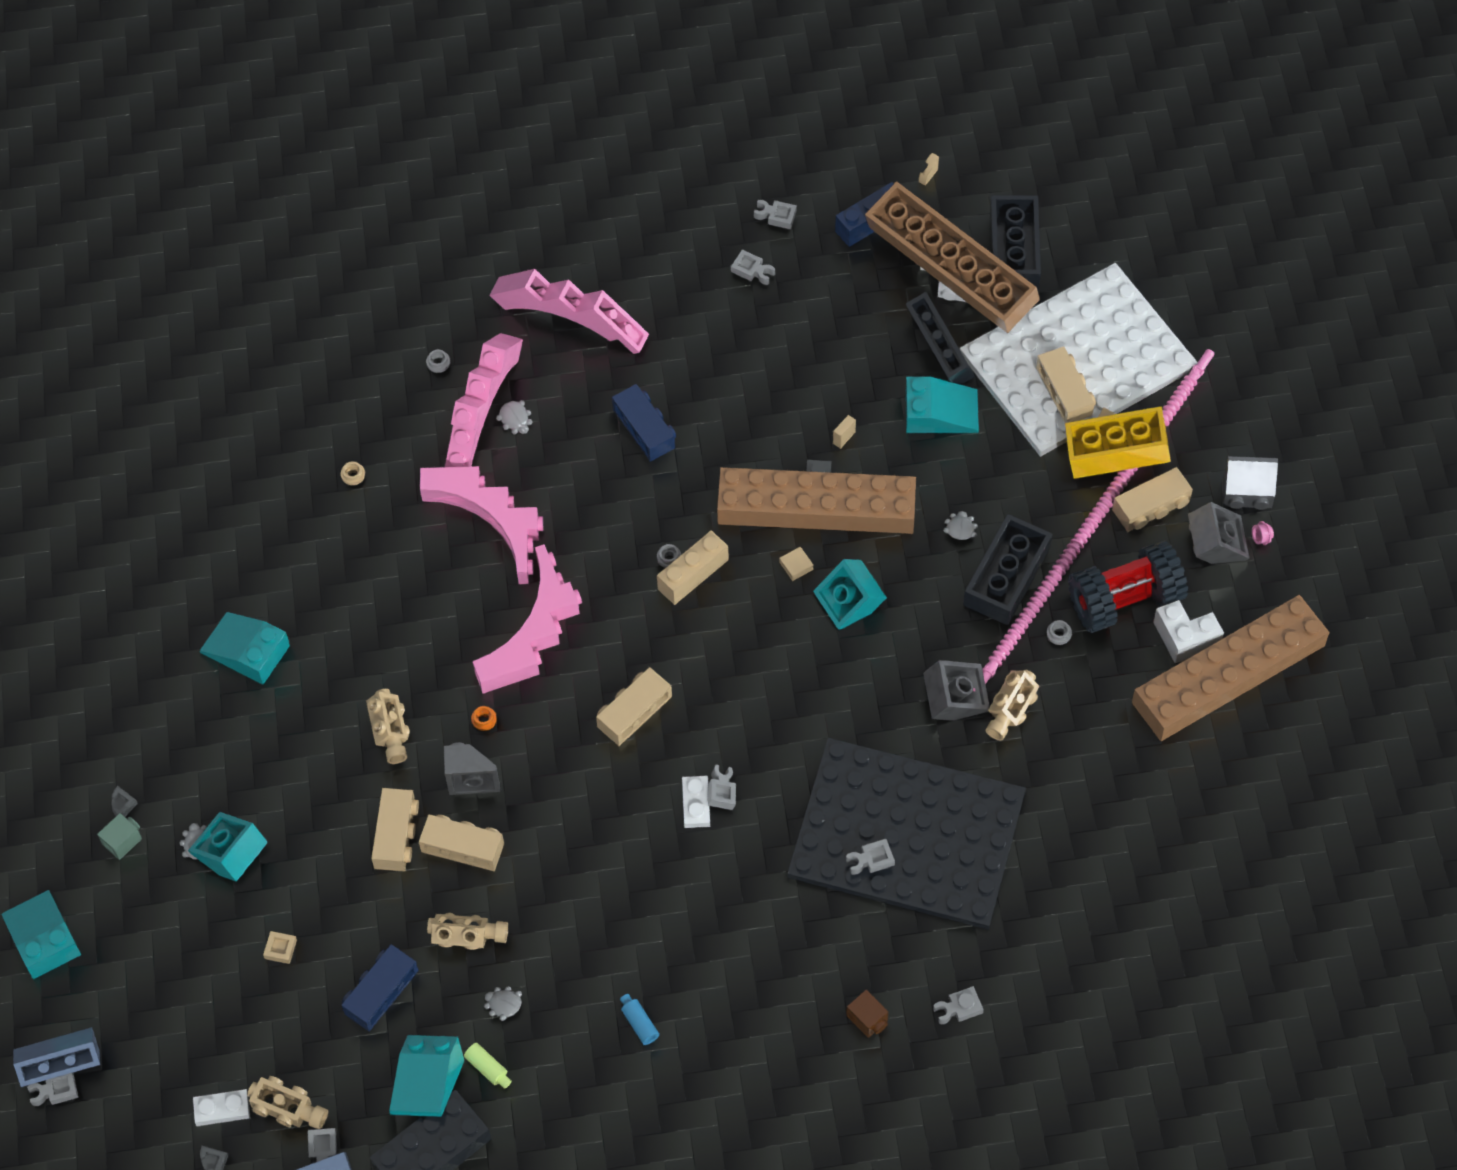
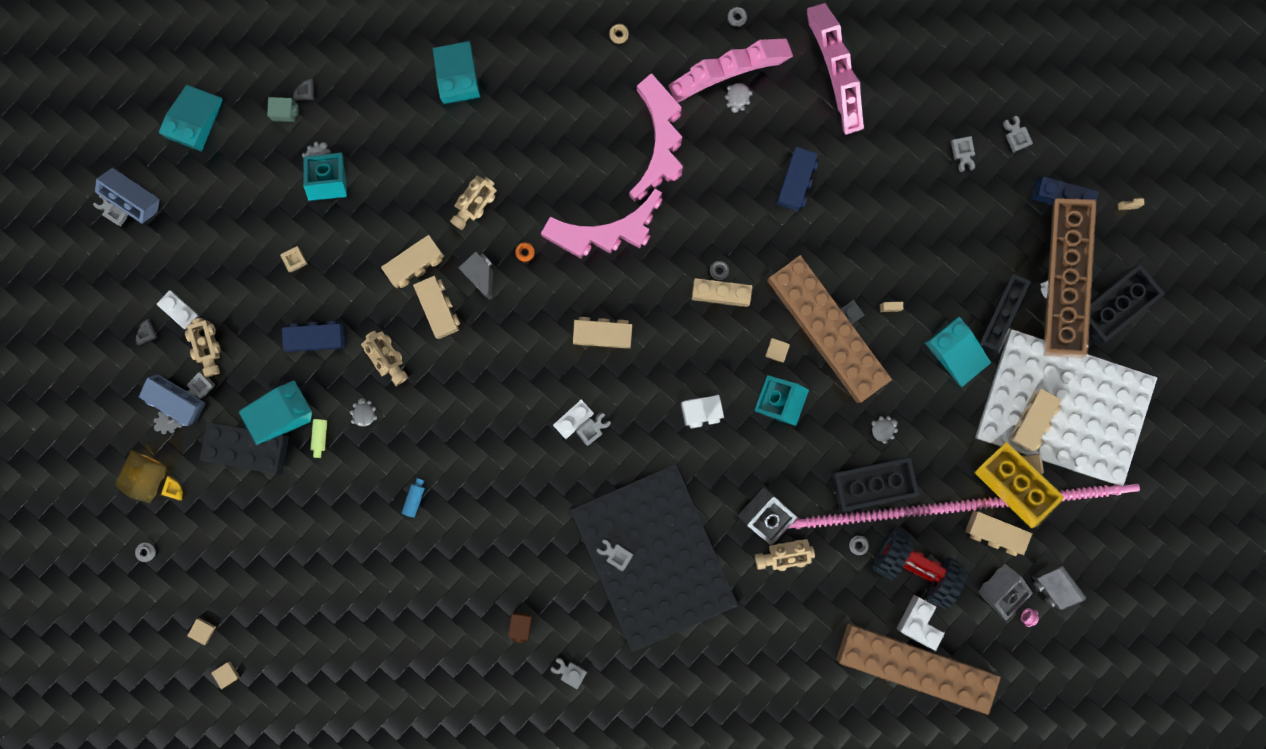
camera: 45 degrees right, 25 degrees up
none -> white brick [681,395,724,428]

